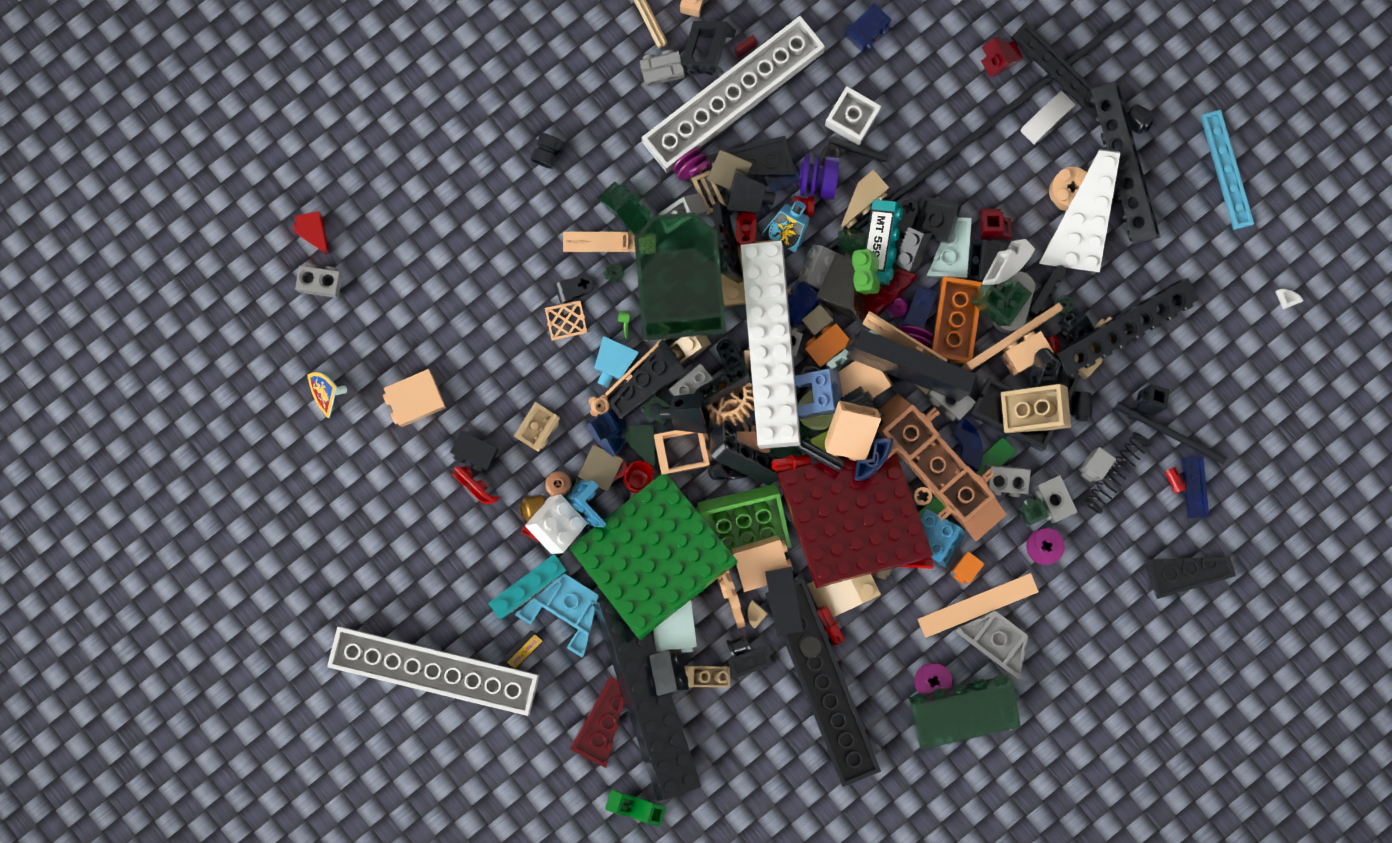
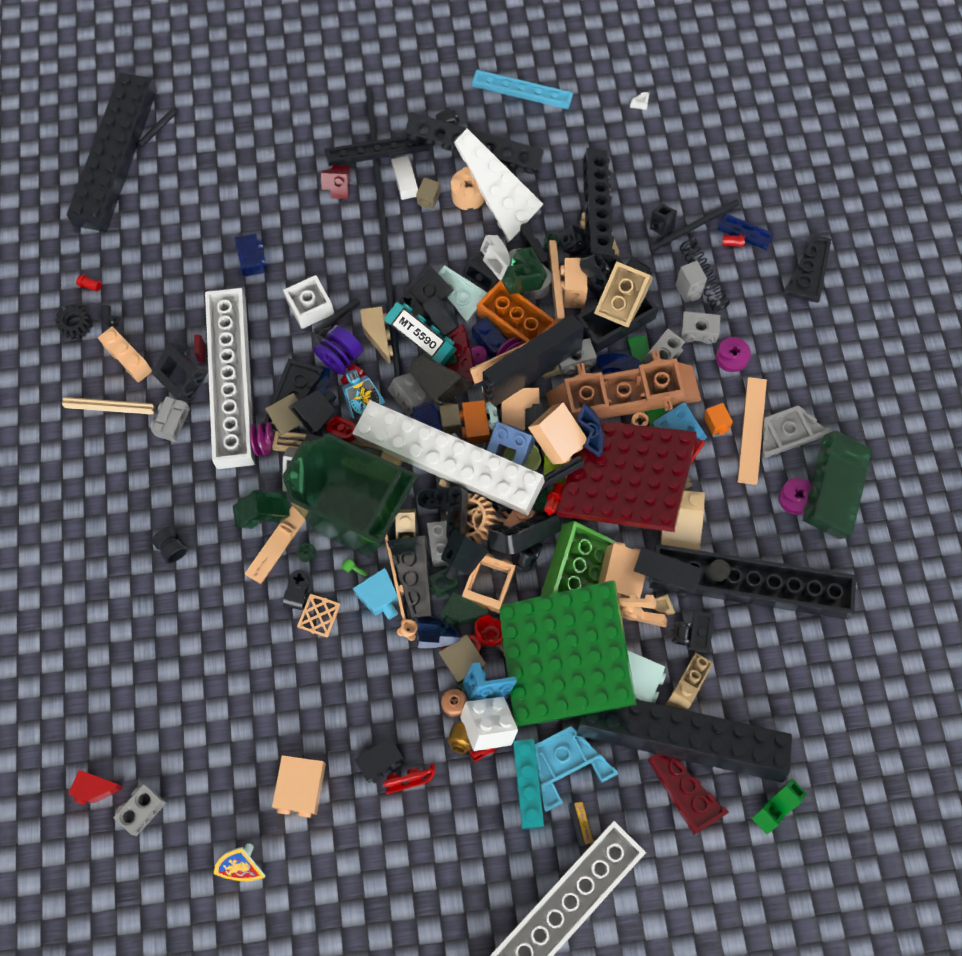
camera: 60 degrees left, 15 degrees down
tan bracket [514,402,560,451] -> none
black brick [649,649,689,696] -> none
red axle [817,605,845,646] -> none
clear green brick [838,228,867,256] -> none
bright green brick [852,249,880,295] -> none
dark red brick [980,209,1012,240] -> none
clear green brick [1018,497,1049,526] -> none
none -> dark tan brick [416,178,441,209]

